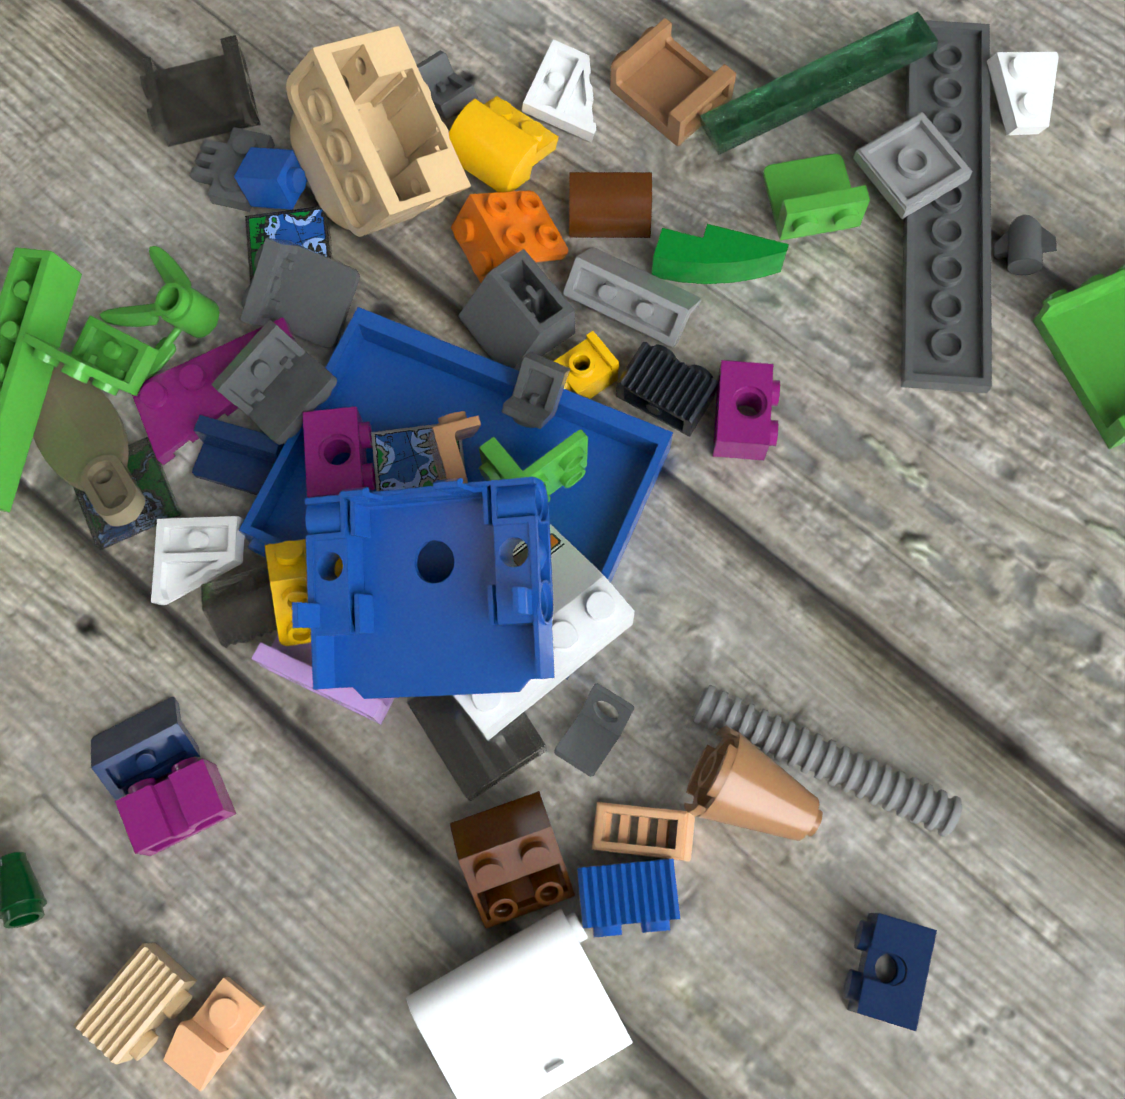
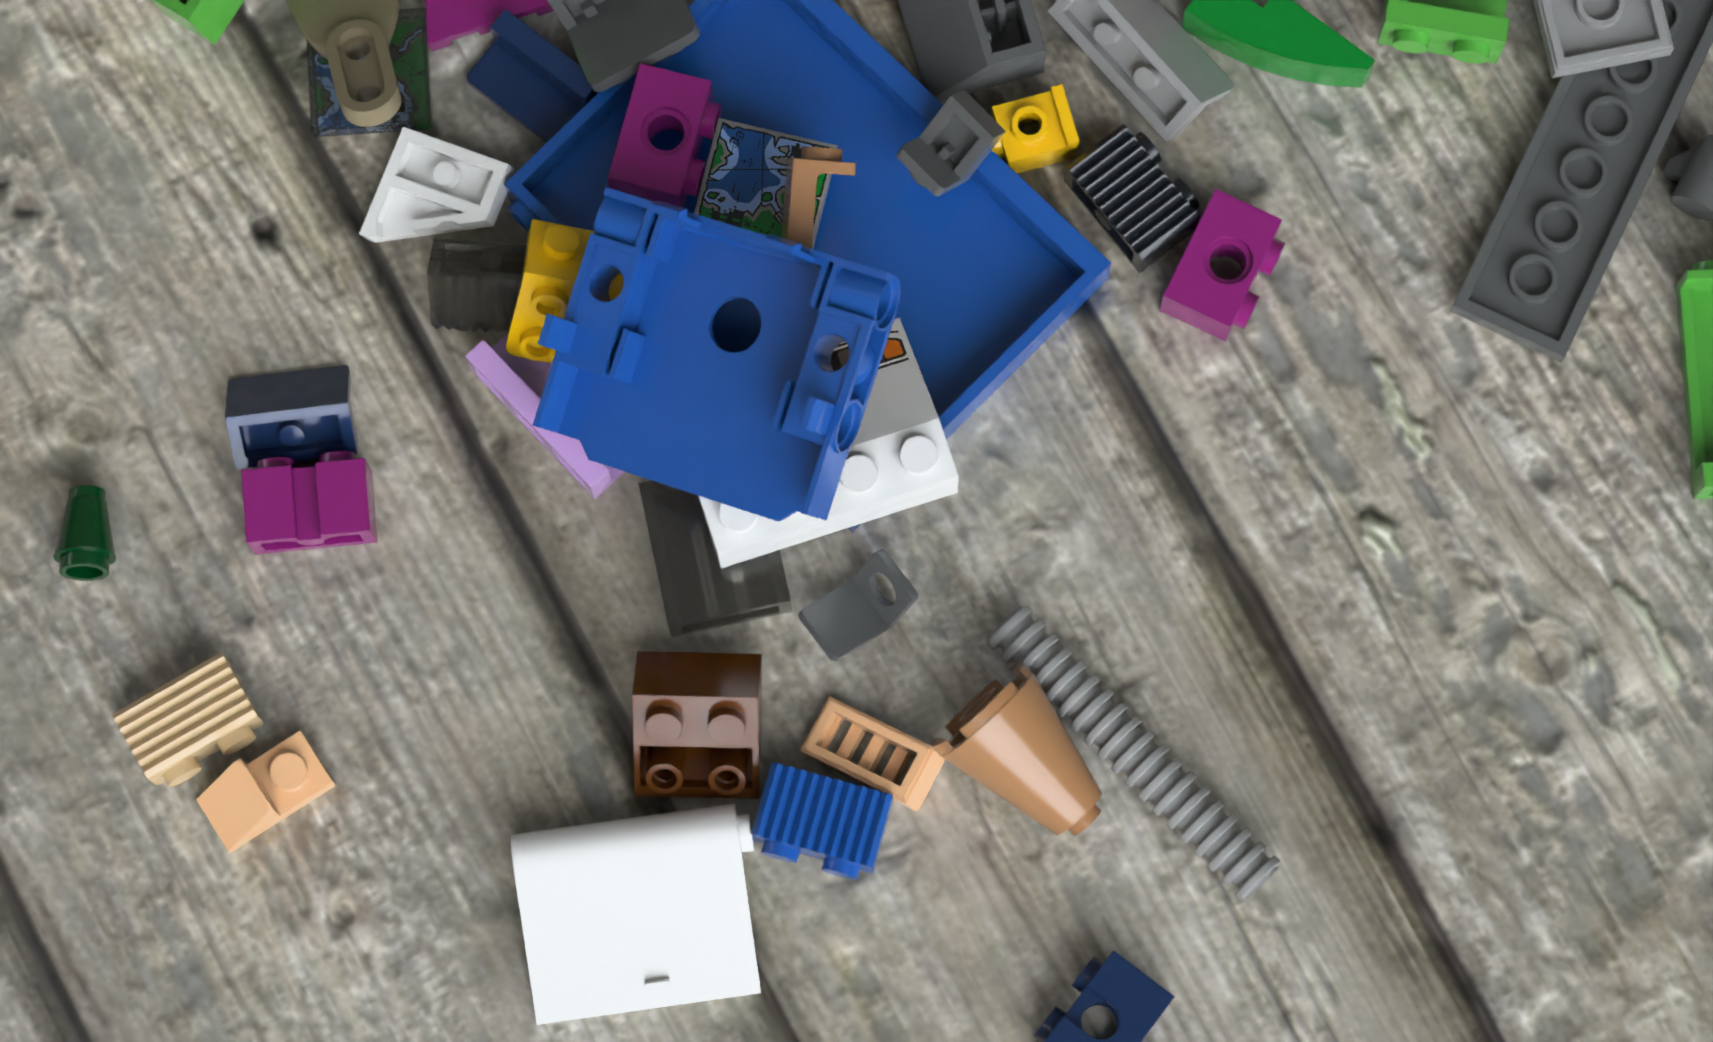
camera: 20 degrees right, 5 degrees up
bright green bracket [479,429,588,502] -> none

